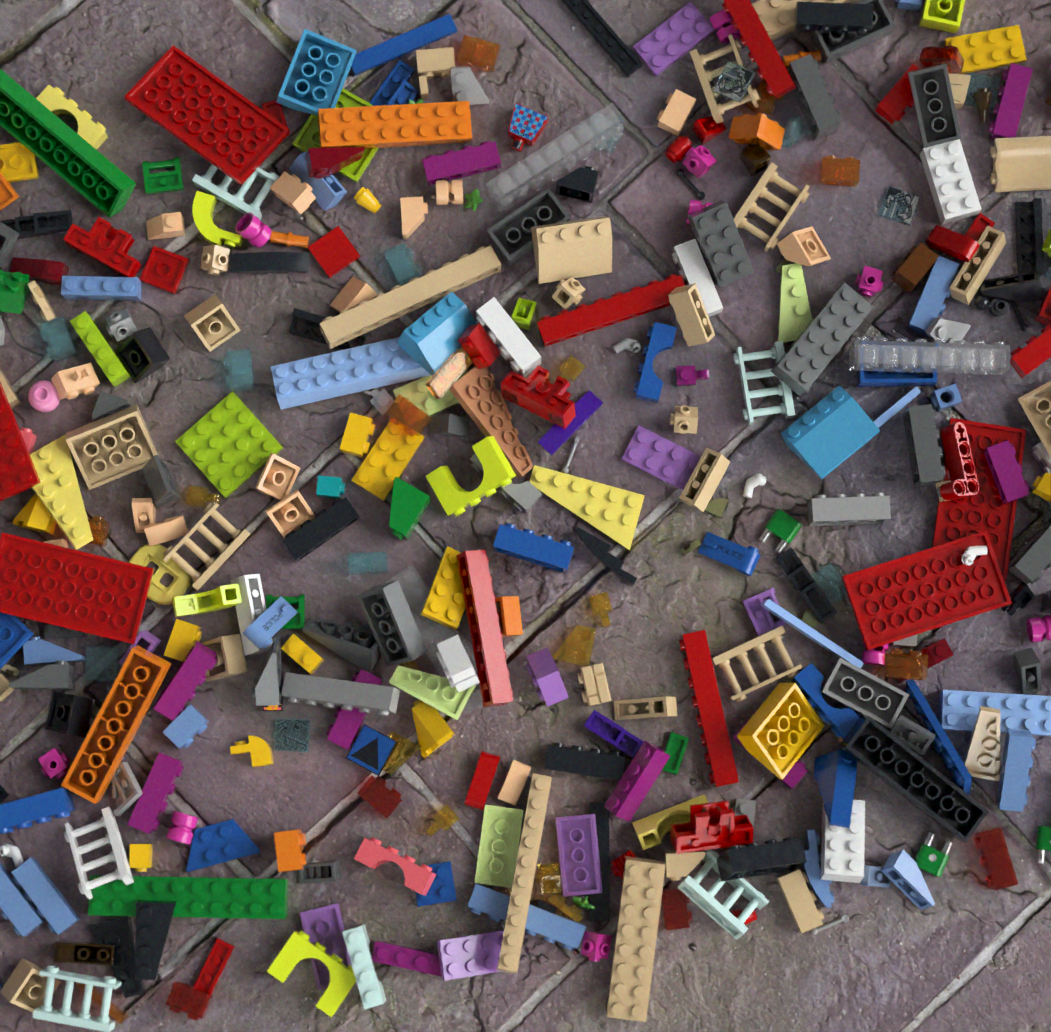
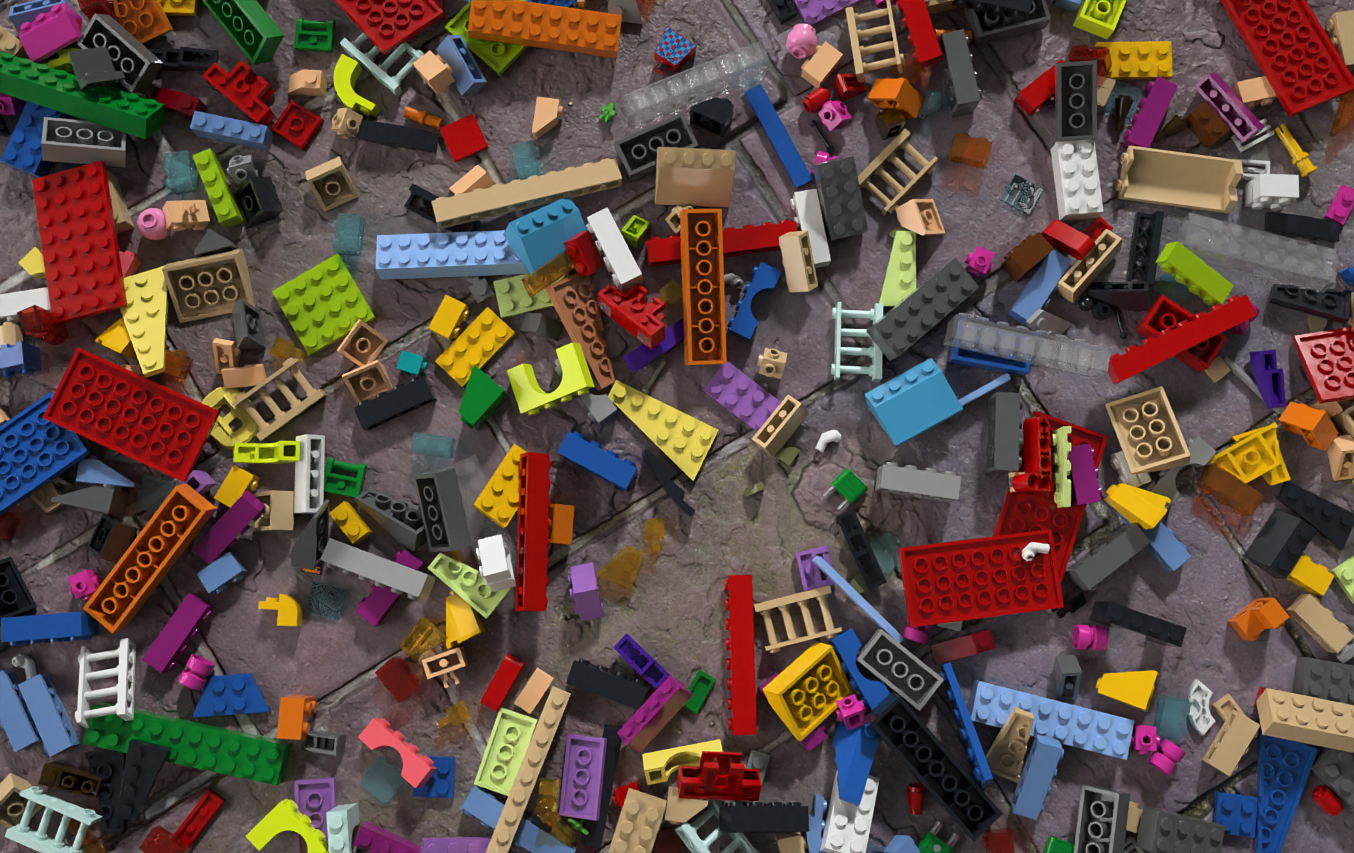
camera: 10 degrees right, 0 degrees up
tan wing [28,281,58,325] -> none
light grey wing [111,762,143,816] -> none
yellow brick [130,844,152,872] -> none
dark pink wheel [235,212,272,248] -> none
medium blue door [243,596,298,650] -> none
dark red slope [306,147,365,179] -> none
piece [346,724,397,776] -> none
yellow cone [354,187,382,214] -> none
clear orange brick [386,394,432,437] -> none
magenta brick [422,141,501,186] -> none
light nougat wheel [436,180,463,205] -> none
tan brick [577,663,611,707] -> none
tan slope [614,696,677,720] -> none
magenta plate [676,365,709,386] -> none
blue door [698,532,761,576] -> none
piece [713,61,755,103] -> none
clear orange brick [884,649,928,680] -> none
dark grey bracket [890,714,935,755] -> none
medium blue brick [930,384,962,412] -> none
none -> clear light blue piece [359,756,405,805]
none -> light nougat brick [422,646,469,688]
none -> orange brick [680,209,727,365]
none -> blue tile [744,84,813,189]
none -> bright pink piece [786,23,818,59]
none -> dark pink brick [835,694,867,731]
none -> red cone [906,783,926,815]
none -> yellowish green wing [1050,426,1071,508]
none -> dark brown cone [1153,115,1187,143]

